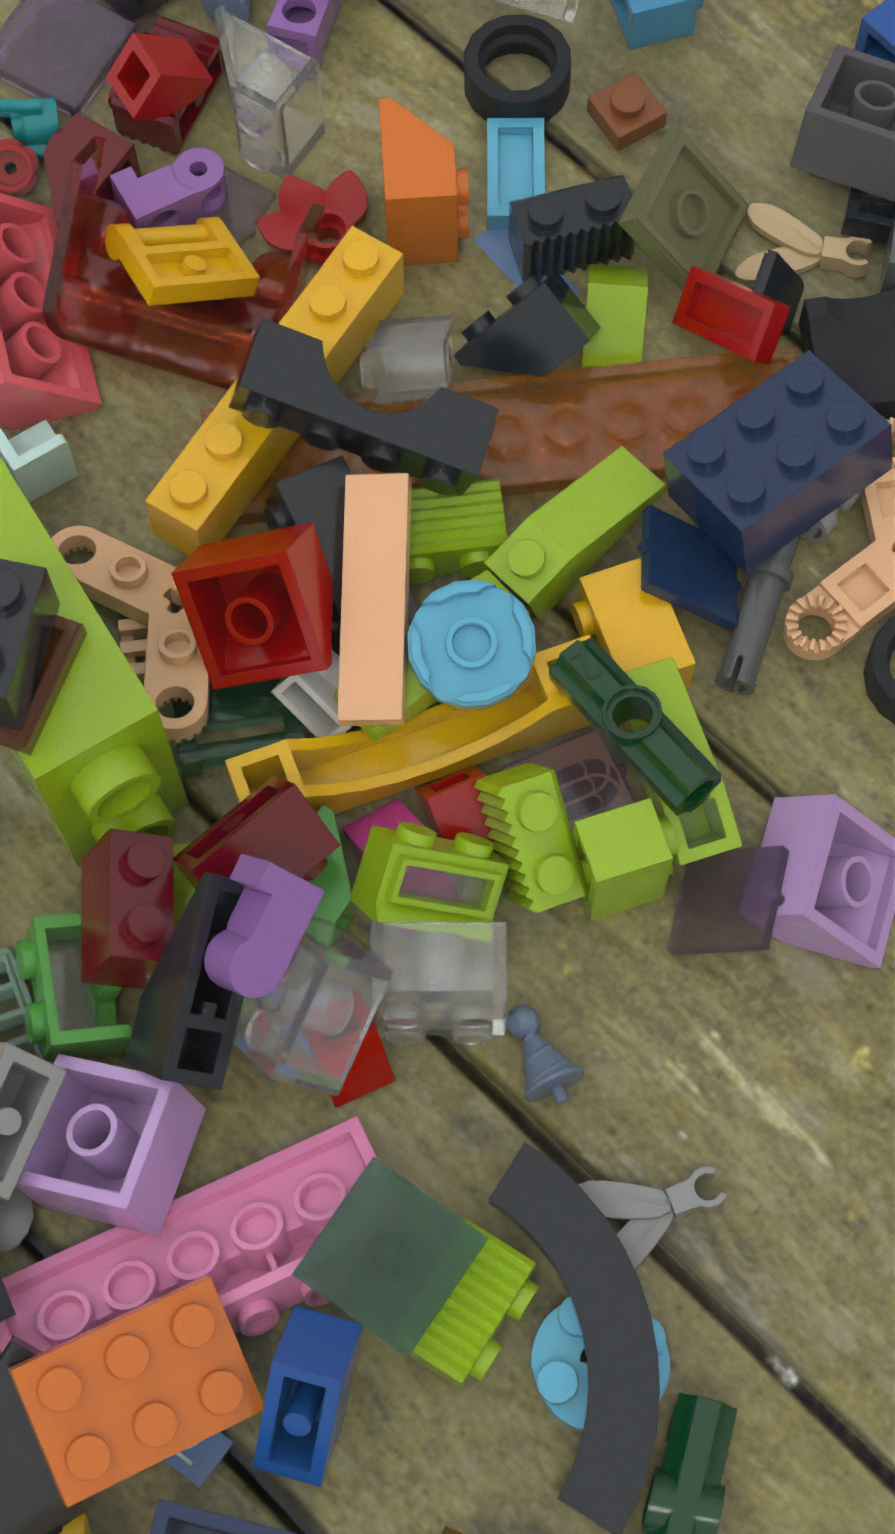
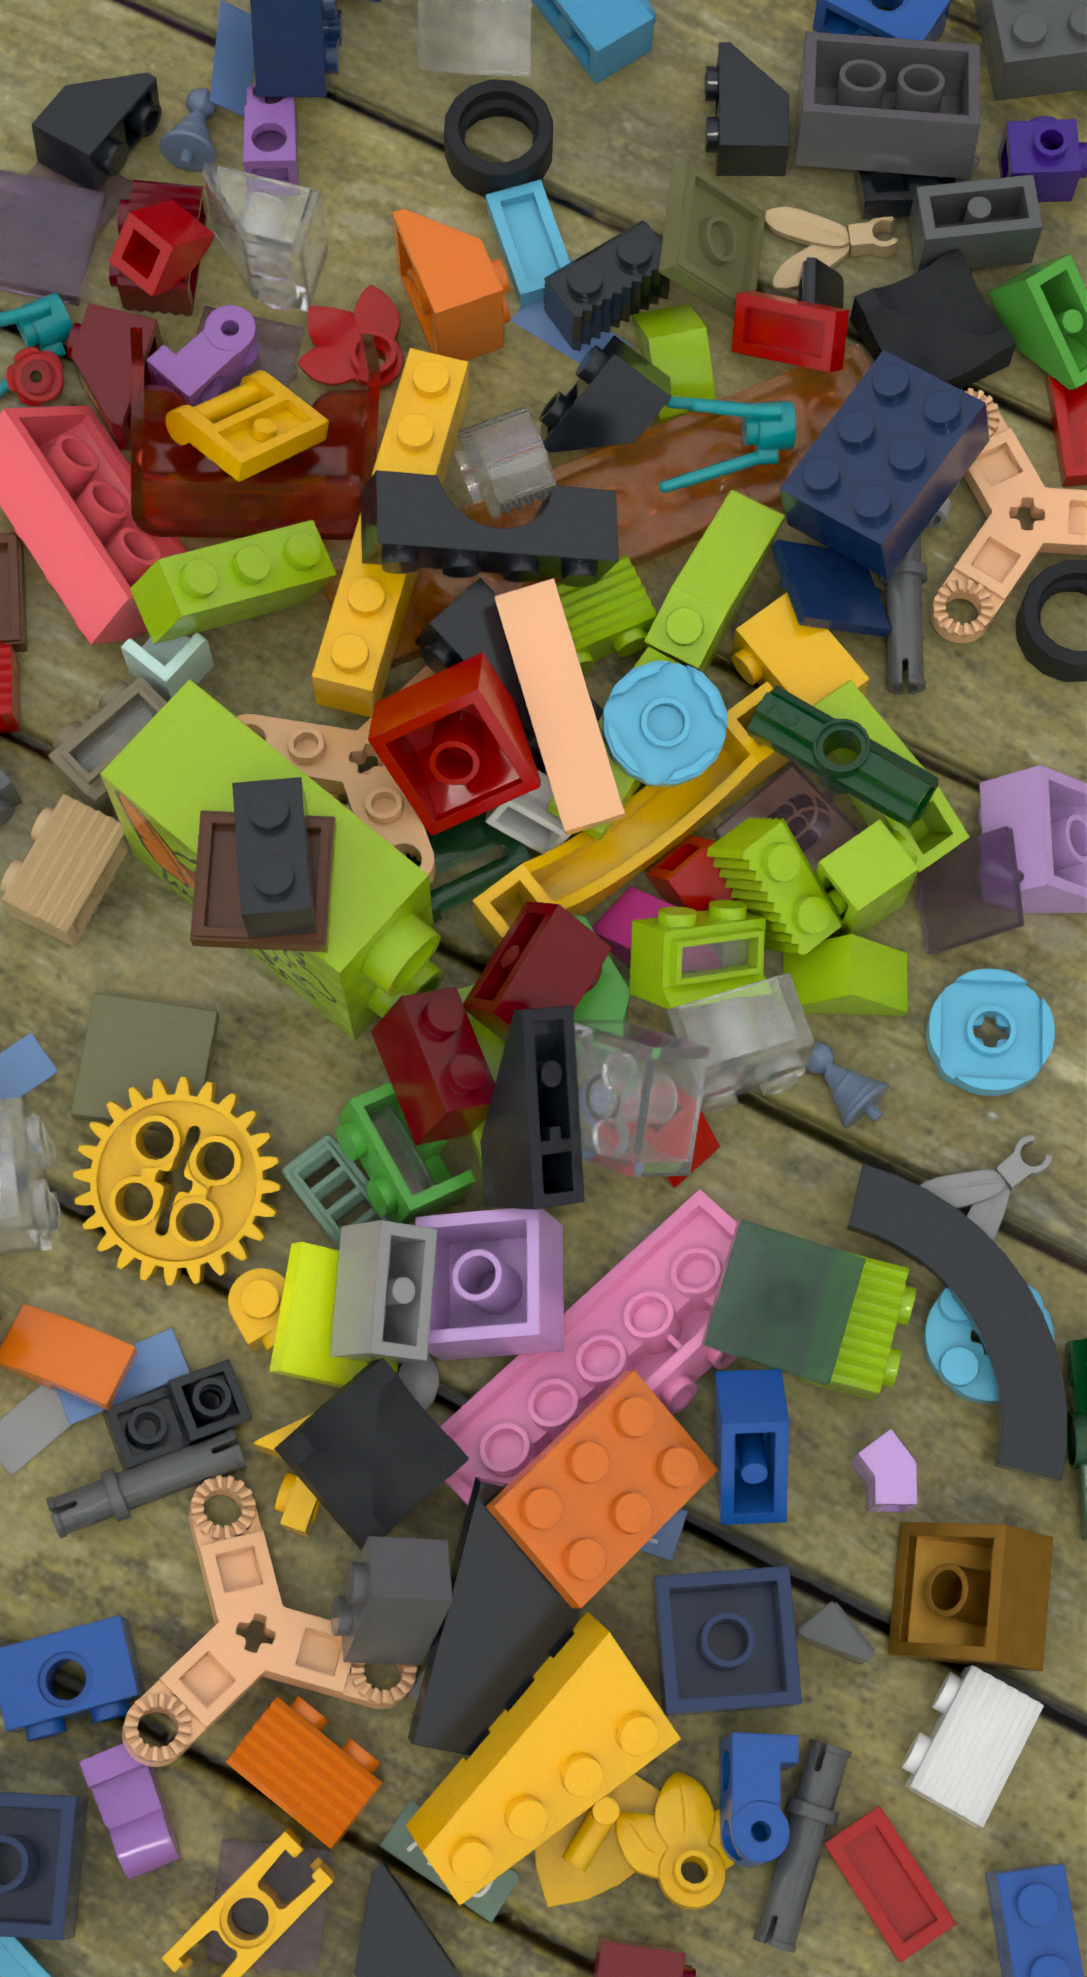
camera: 20 degrees left, 5 degrees up
medium lavender leg [204,853,325,998] -> none
dark orange plate [587,72,667,151] -> none
none -> lime brick [130,520,337,645]
none -> teal plant [659,396,796,493]
none -> black slope [705,42,790,176]
none -> lime slope [782,934,908,1016]
none -> lavender piece [850,1429,917,1513]
none -> medium azure plate [926,968,1055,1096]

